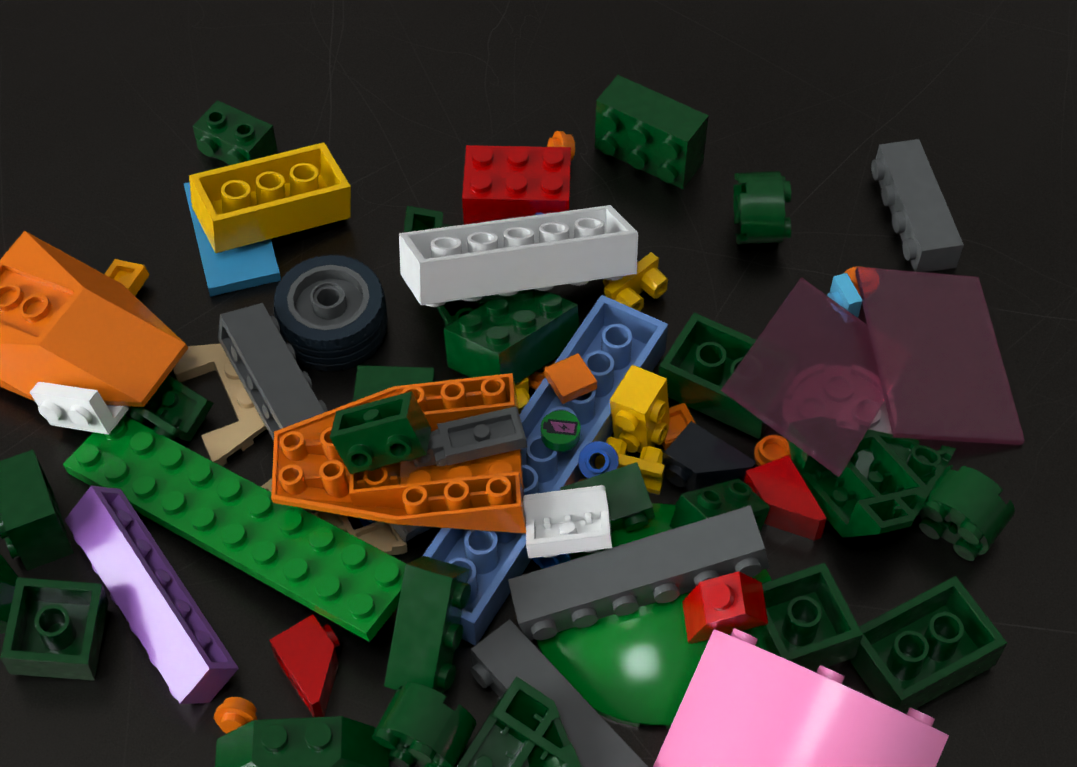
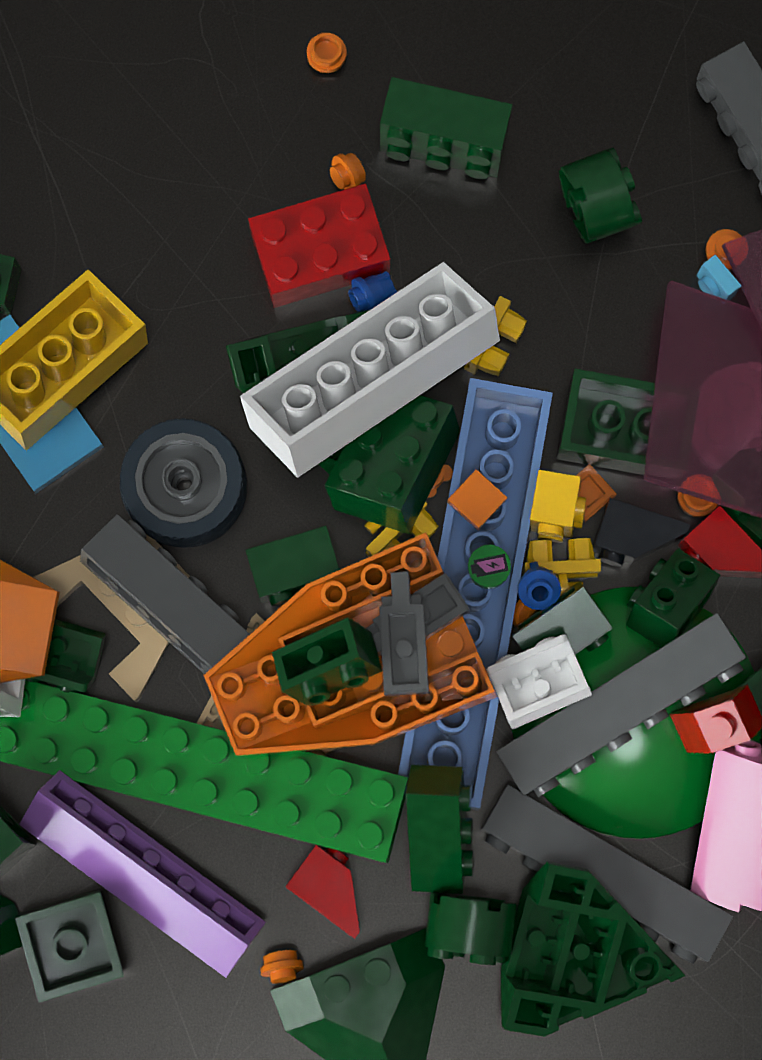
camera: 20 degrees left, 25 degrees up
none -> orange plate [307,33,347,73]
none -> dark grey hinge [379,572,429,696]

